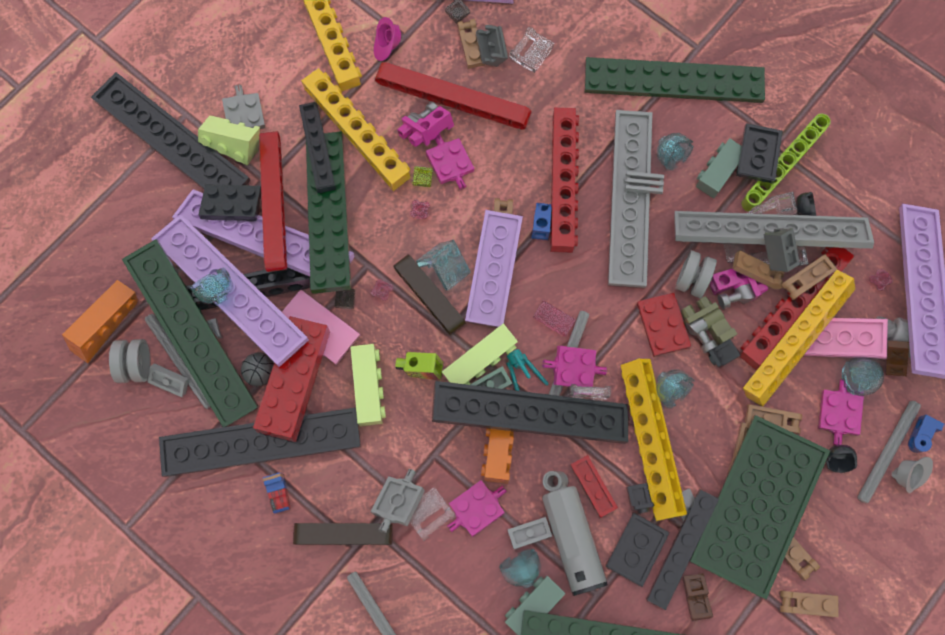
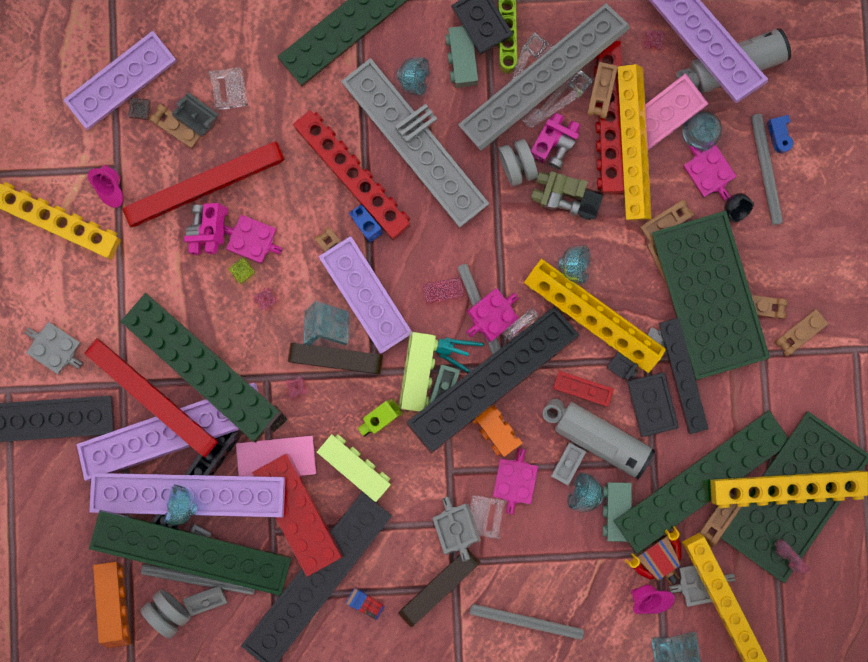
camera: 40 degrees left, 10 degrees up
yellowish green wedge [198,116,260,165] -> none
black plate [198,184,261,221] -> none
dark grey piece [241,352,274,387] -> none
black tile [299,101,336,193] -> none
yellow brick [301,68,410,191] -> none
red plate [637,293,691,357] -> none
reddish brown slope [683,573,713,621] -> none
medium nougat plate [733,250,784,289] -> none
dark grey hinge [763,228,800,272] -> none
black hair [794,192,816,216] -> none
reddish brown slope [886,340,909,377] -> none
light grey piece [891,457,933,493] -> none

